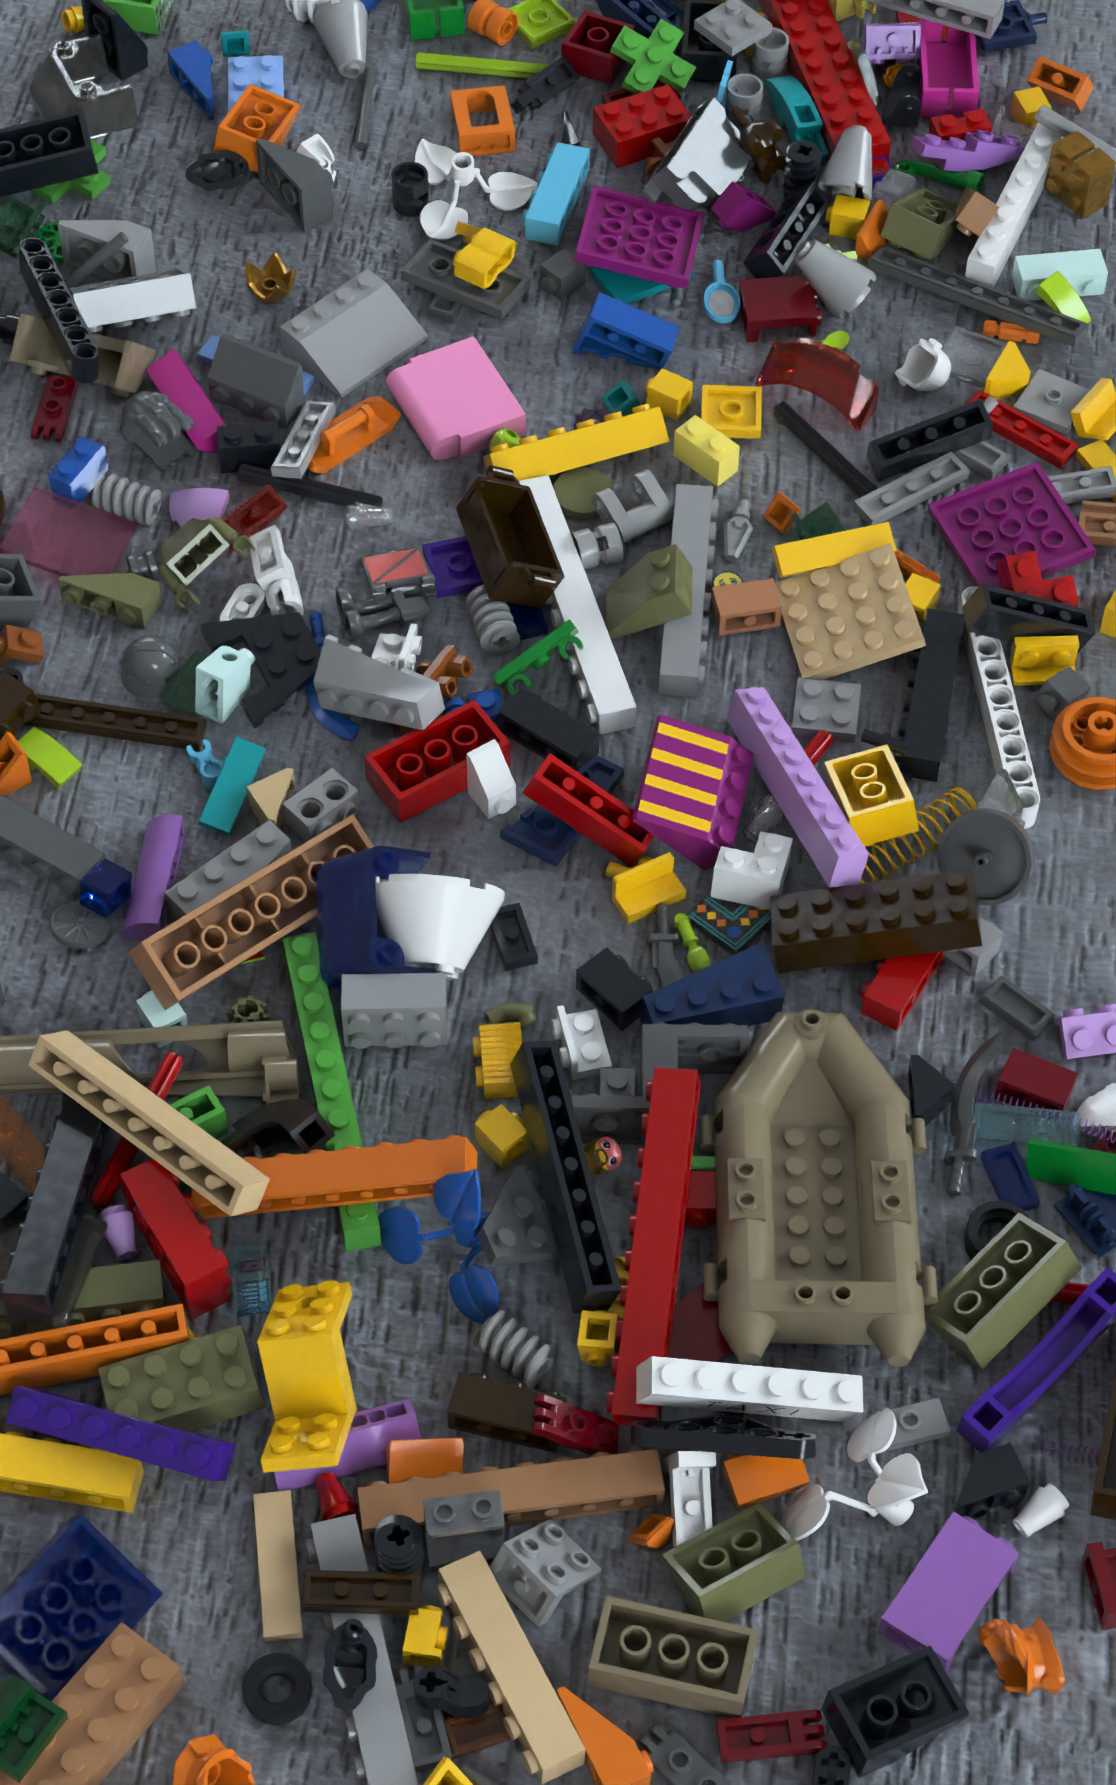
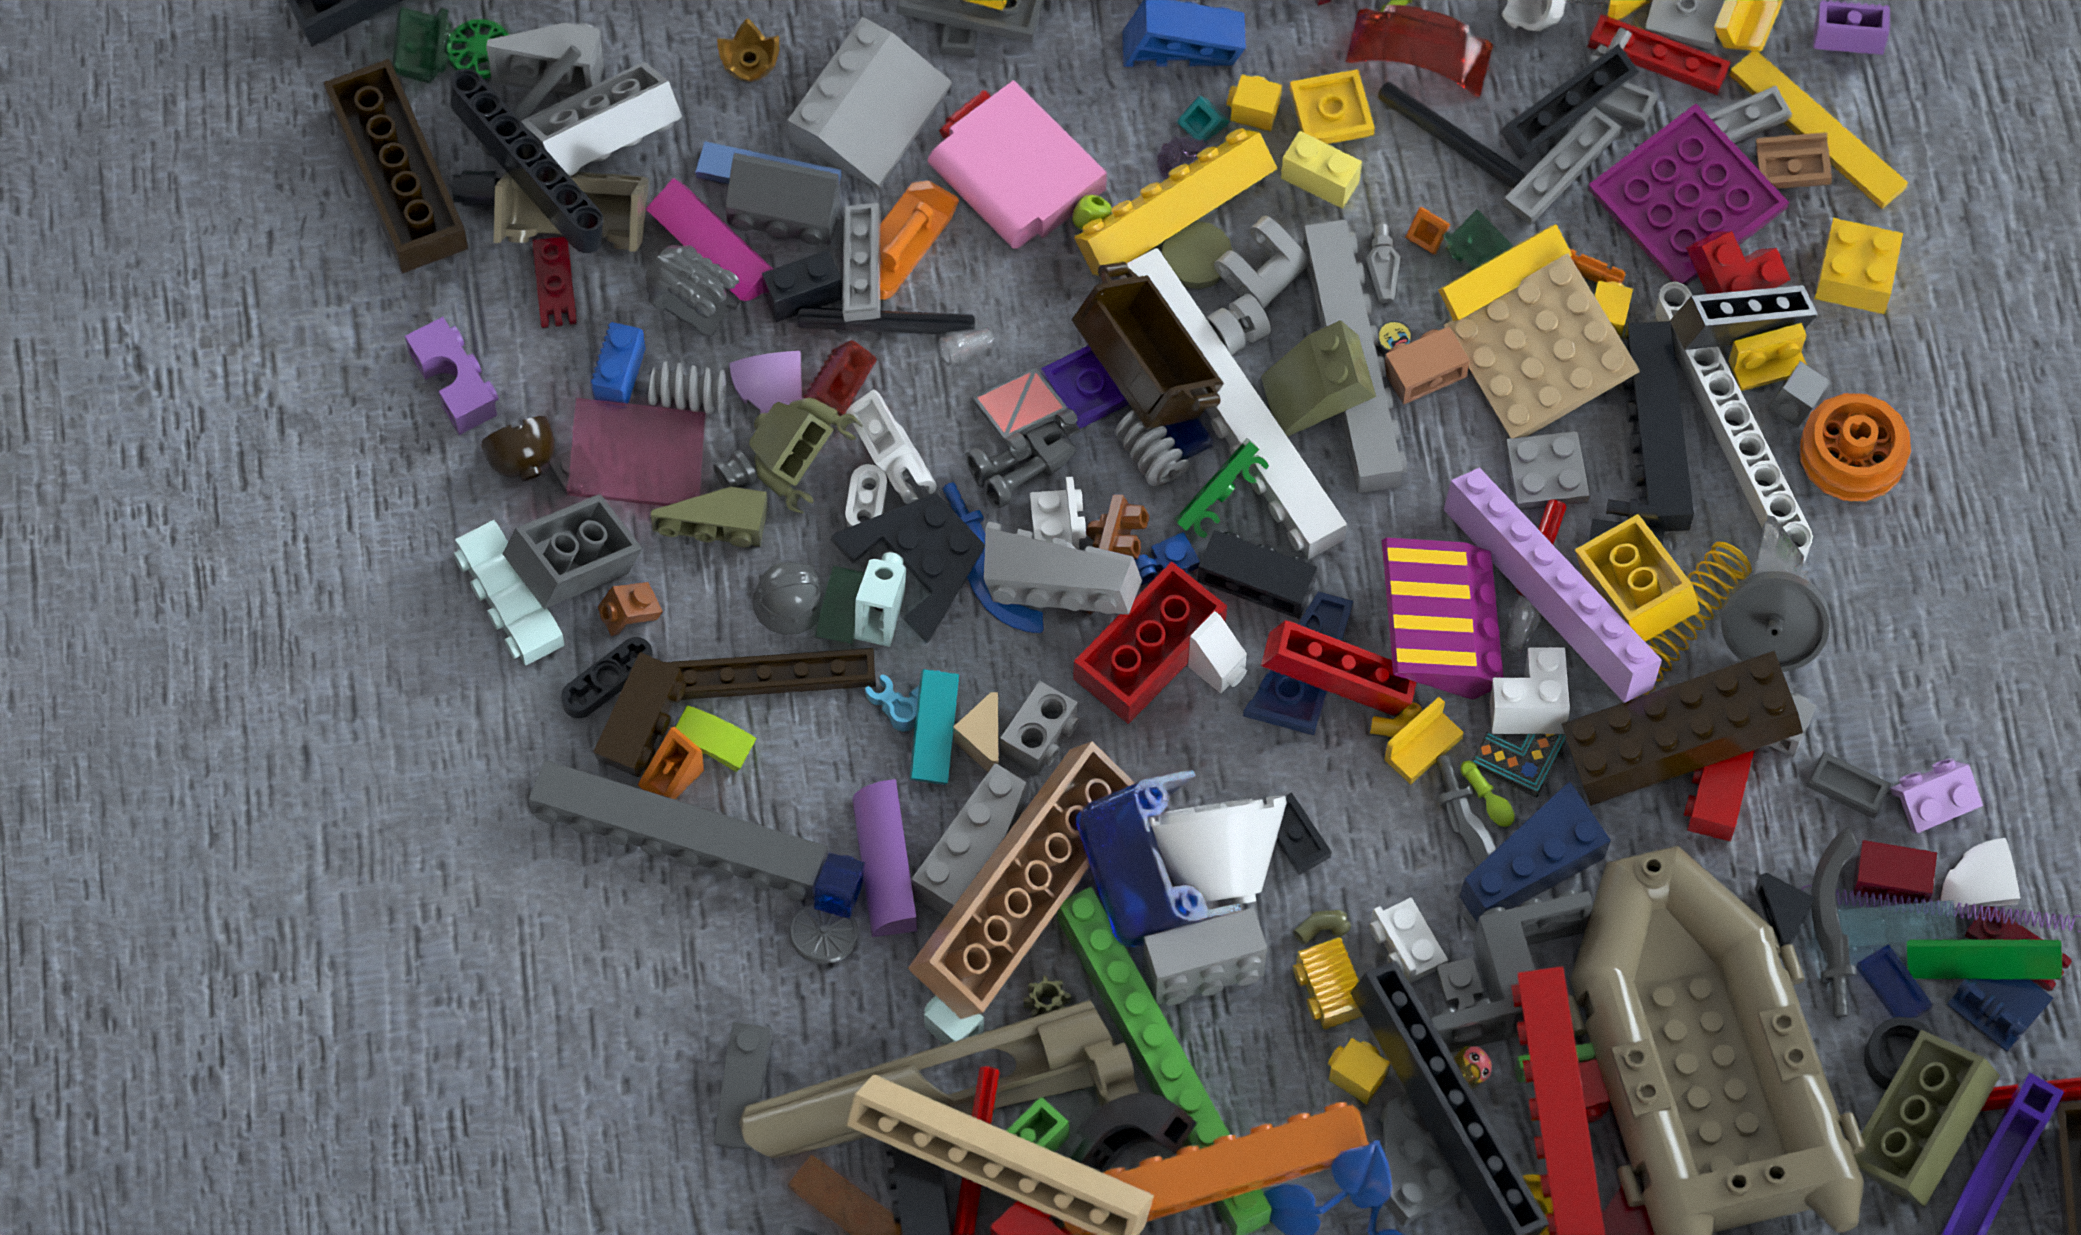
camera: 15 degrees left, 10 degrees up
black brick [576,947,653,1031] -> none

